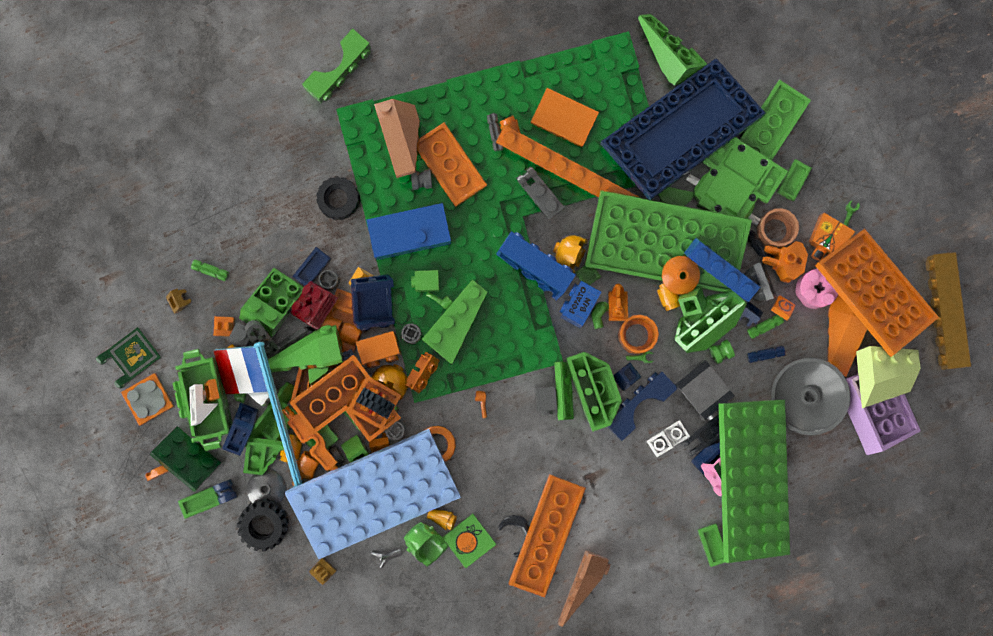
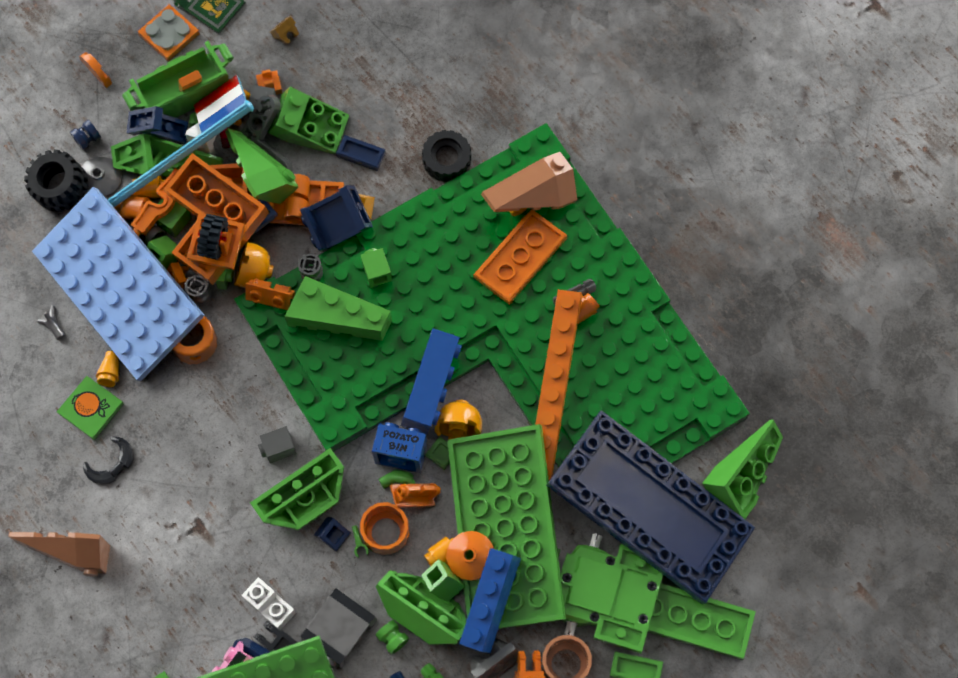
camera: 80 degrees right, 15 degrees down
dark green plate [150,426,221,492] -> none
bright green tile [178,487,220,519] -> none
white slope [189,384,218,426] -> none
bright green axle [191,260,229,281] -> none
dark red brick [290,281,338,330] -> none
bright green arch [302,28,371,103] -> none
bright green slope [308,367,330,385] -> none
pearl gold tile [309,557,337,585] -> none
dark grey wheel [319,270,340,291] -> none
orange brick [356,331,402,368] -> none
blue brick [366,203,451,260] -> none
bright green helmet [404,522,448,566] -> none
dark grey wheel [411,169,432,190] -> none
bright green hand [426,292,453,310] -> none
orange hand [475,391,487,418] -> none
orange tile [508,474,586,598] -> none
dark grey plate [516,166,565,221] -> none
orange tile [531,88,599,147] -> none
bright green tile [554,362,574,420] -> none
dark blue arch [607,371,678,441] -> none
bright green tile [659,187,693,206] -> none
dark blue tile [739,302,763,327] -> none
black axle [747,230,774,259] -> none

